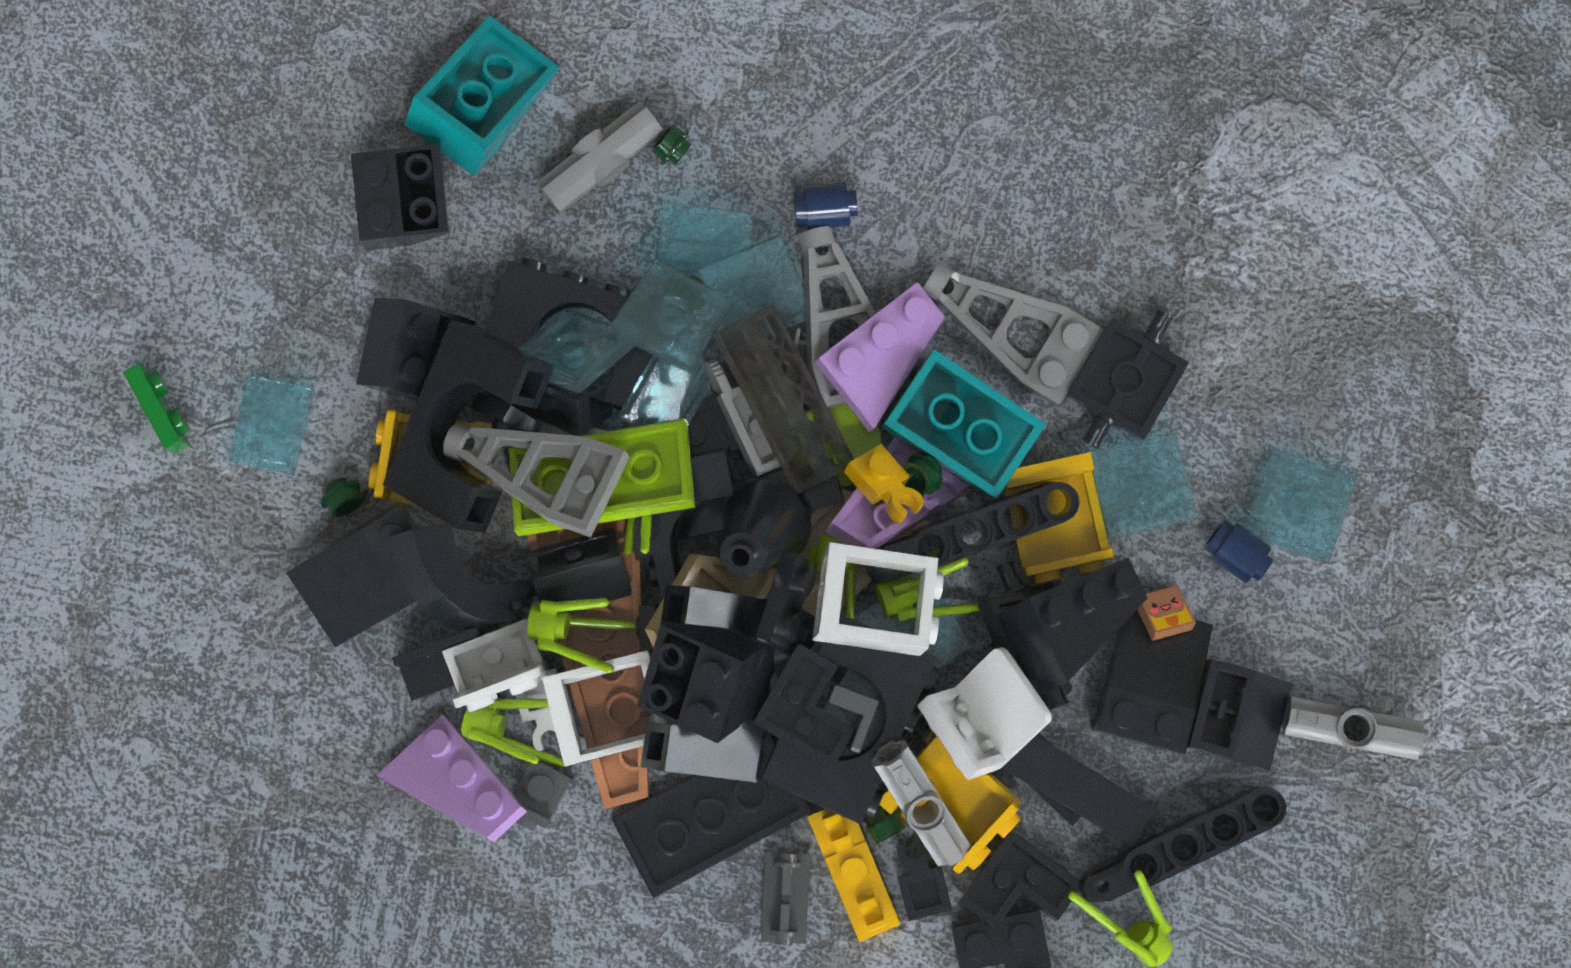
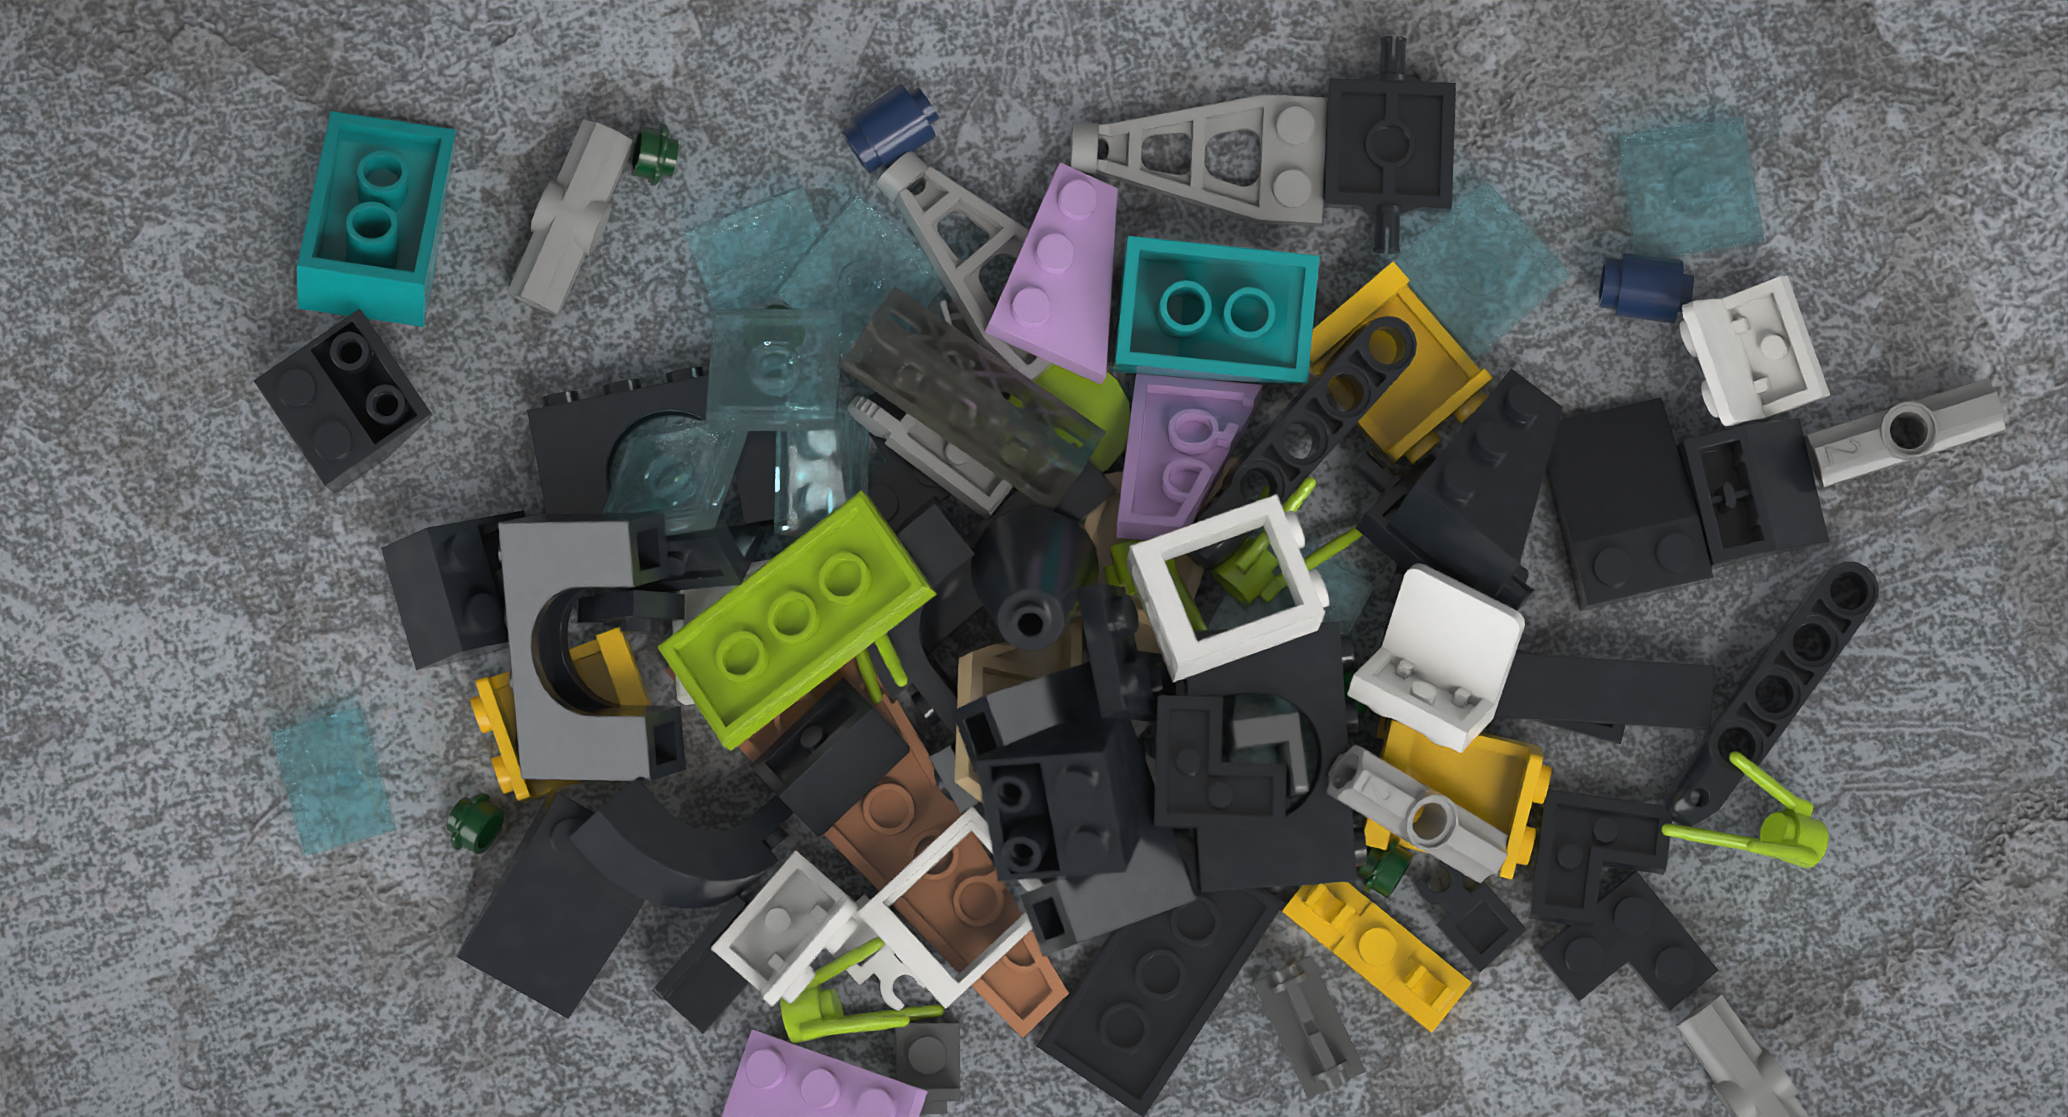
camera: 30 degrees left, 0 degrees up
green plate [123,363,190,454] -> none
light grey plate [443,423,630,538] -> none
lime plant [527,598,636,673] -> none
yellow plate [844,444,925,524] -> none
dark green plate [903,453,943,496] -> none
nougat tile [1137,585,1196,641] -> none
none -> white bracket [1680,276,1830,426]

